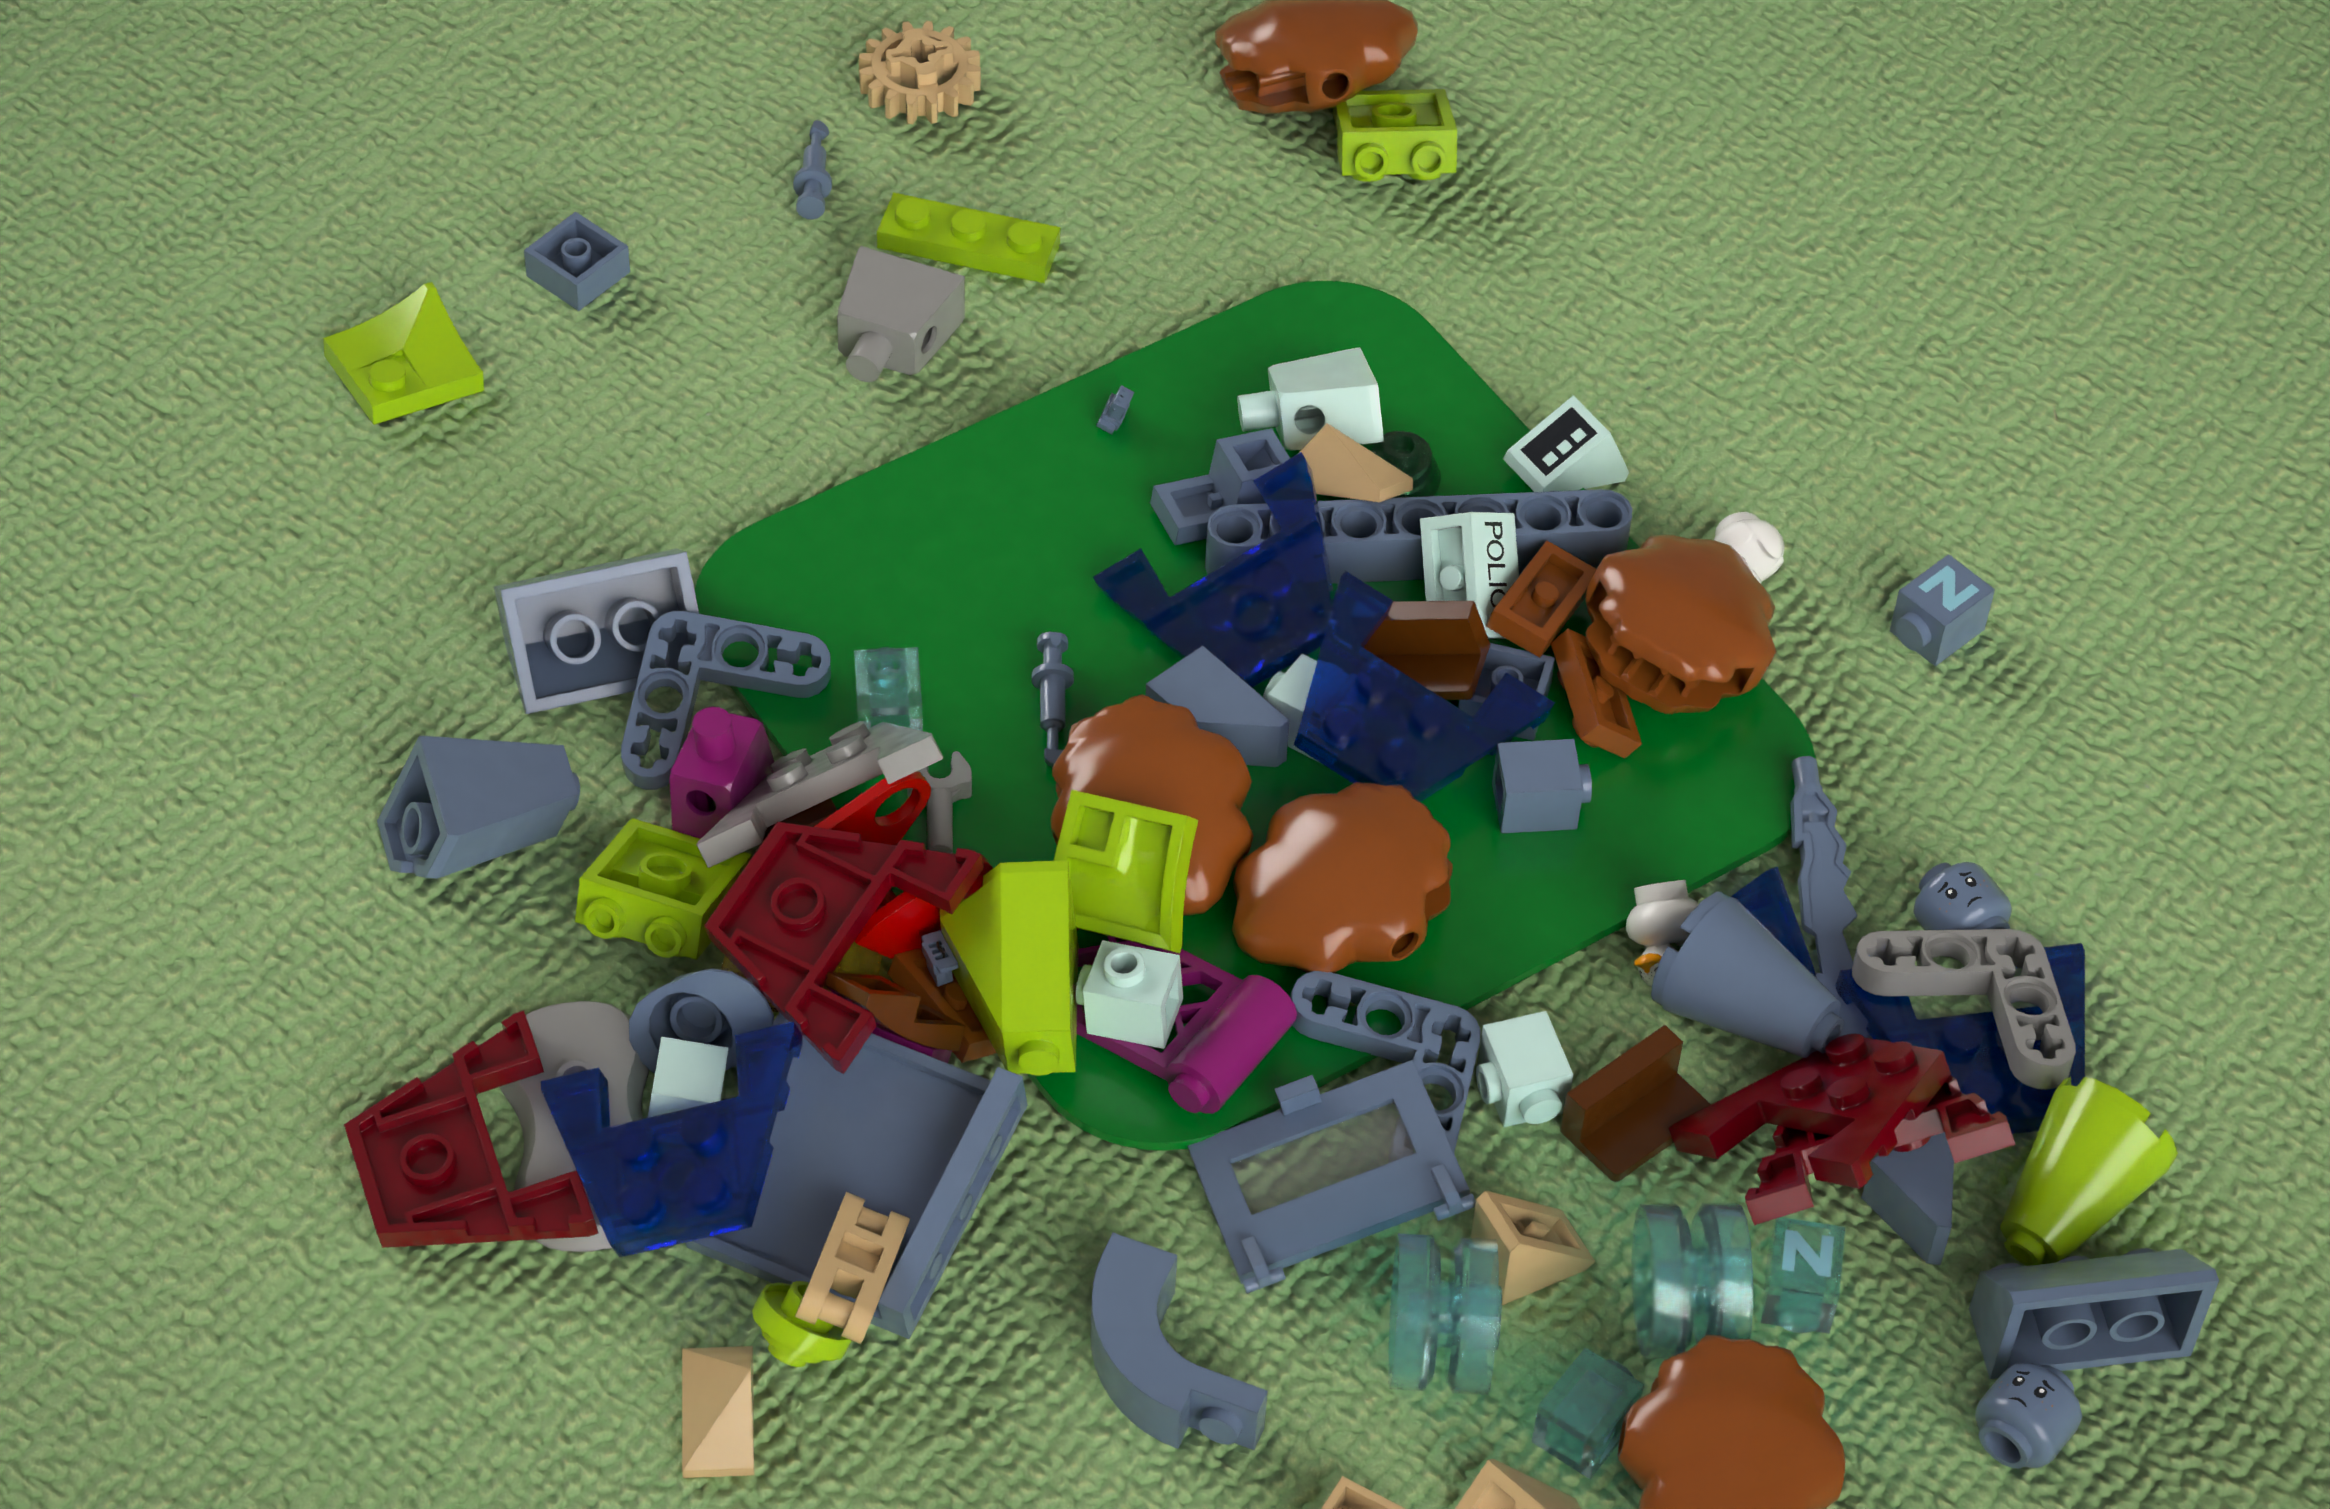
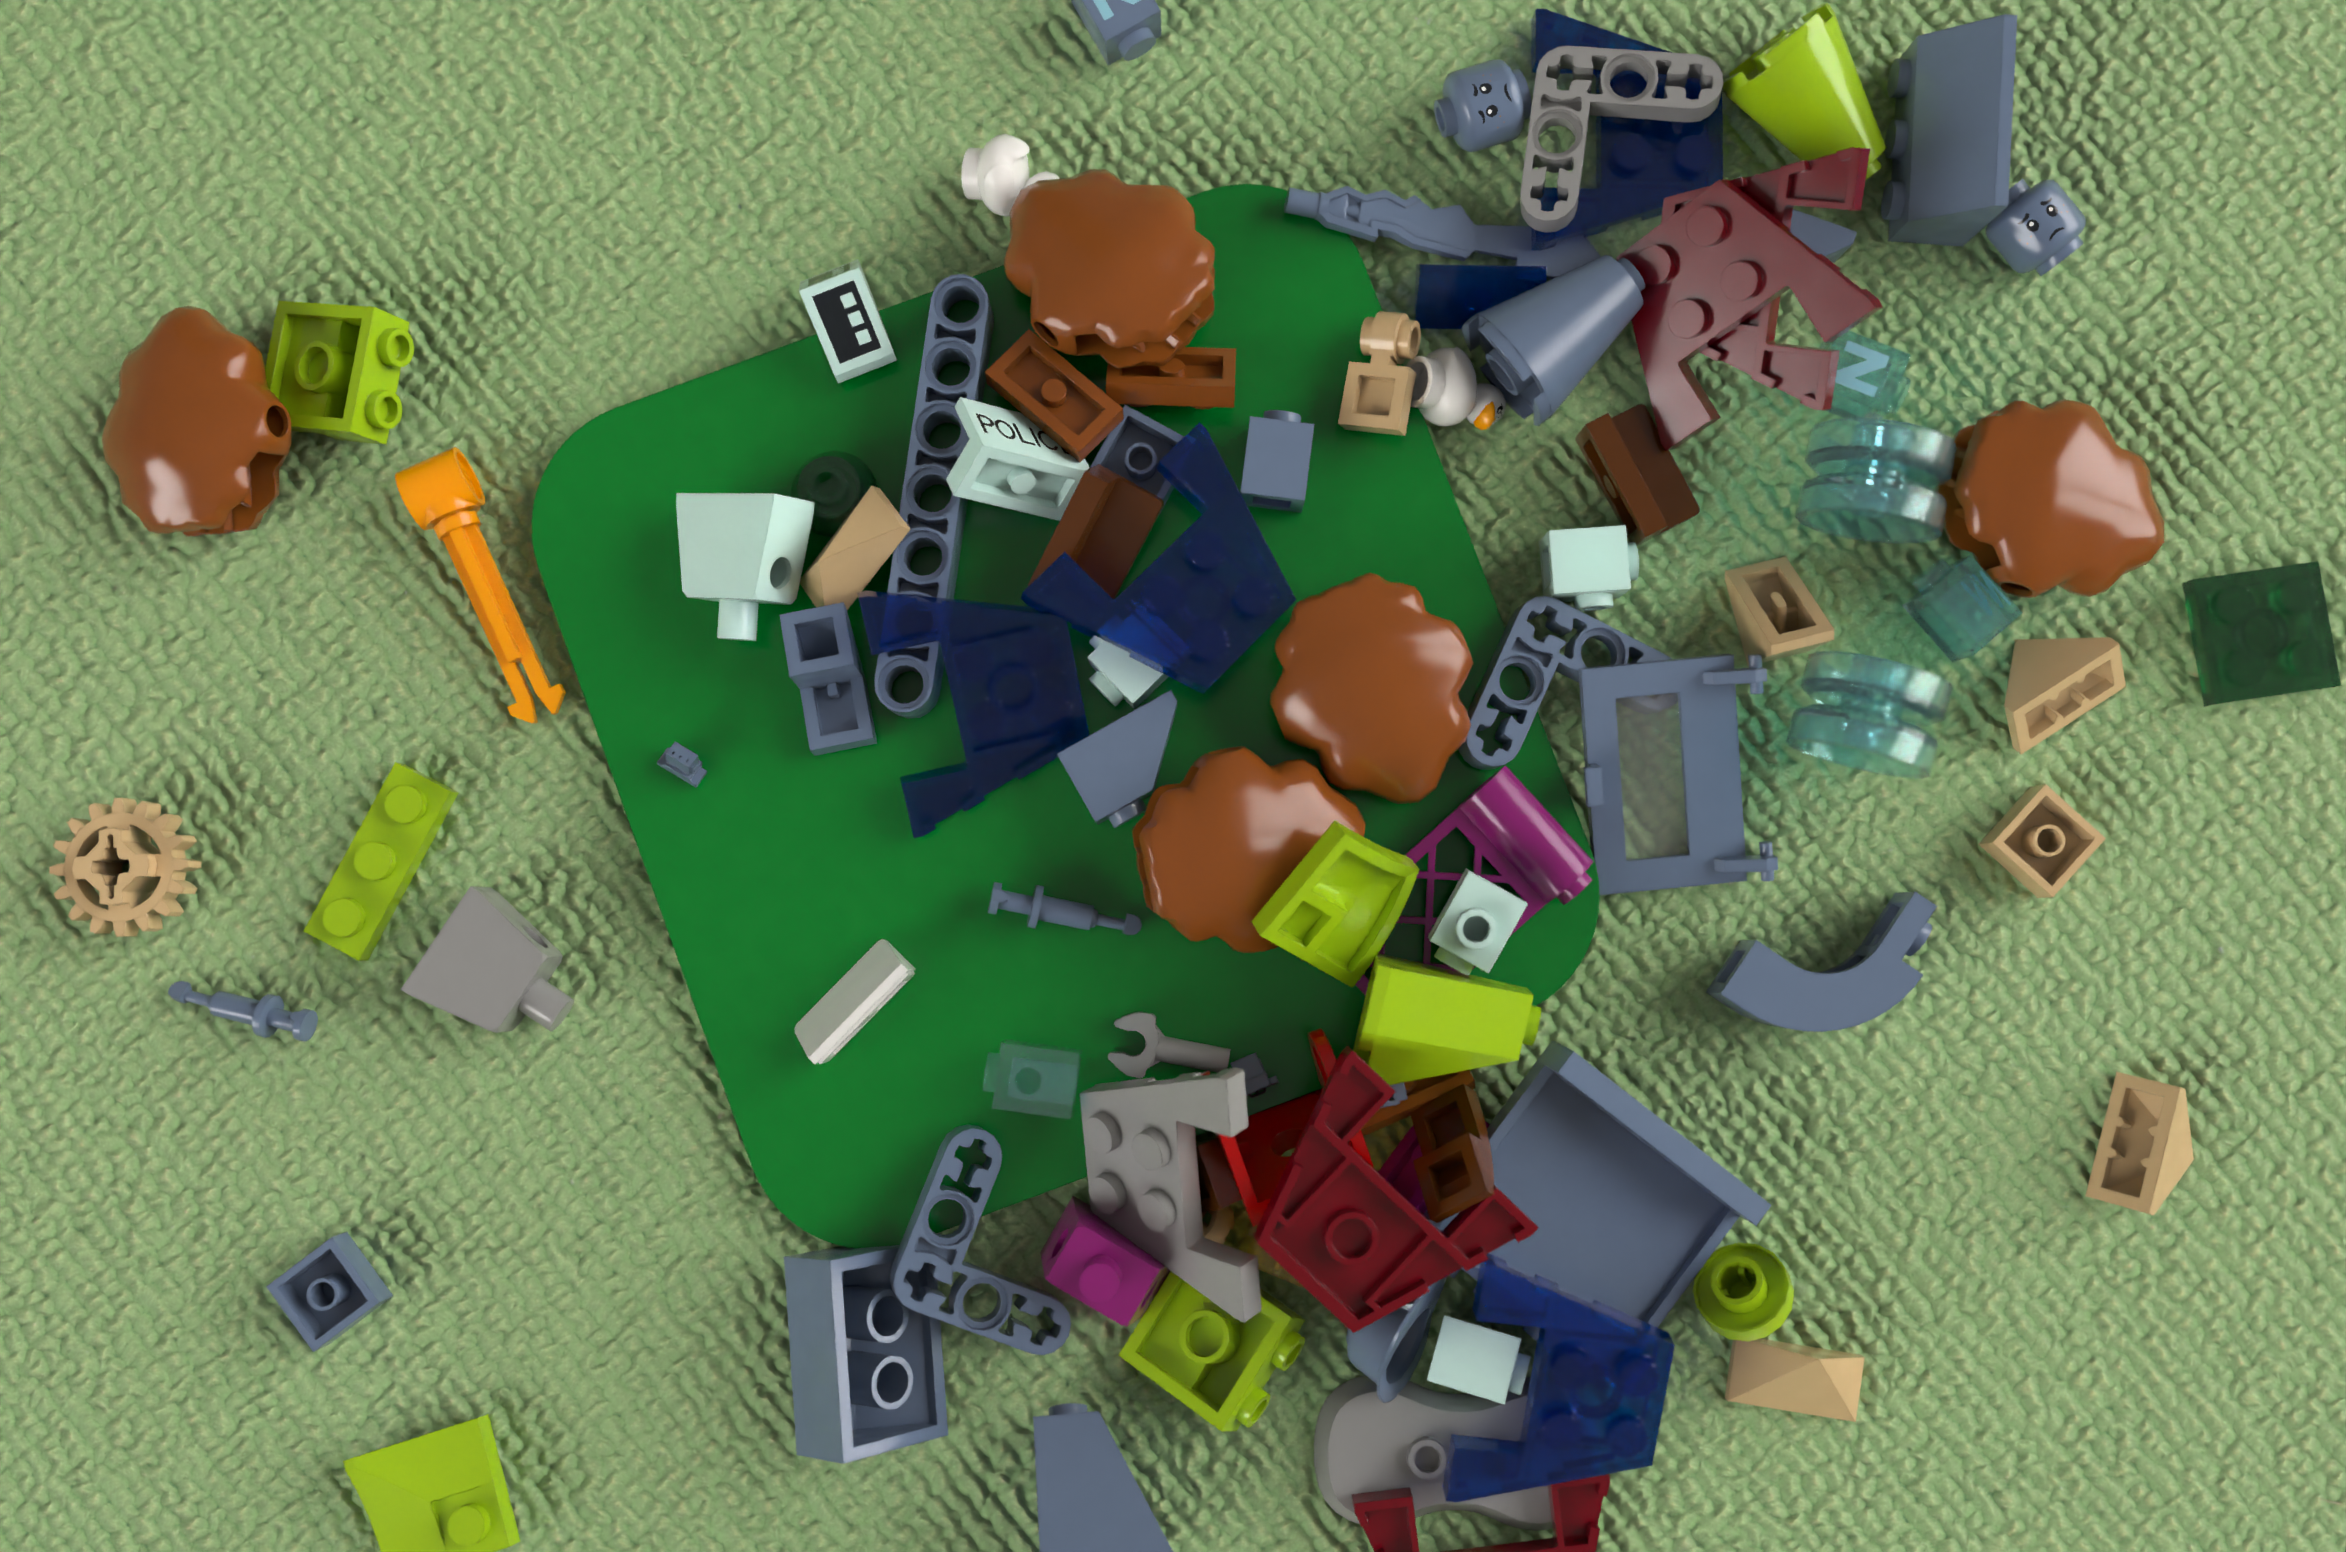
camera: 70 degrees left, 35 degrees up
tan plate [795,1191,910,1344] -> none
none -> light orange piece [395,447,566,724]
none -> white slope [794,939,916,1065]
none -> tan plate [1338,311,1421,436]

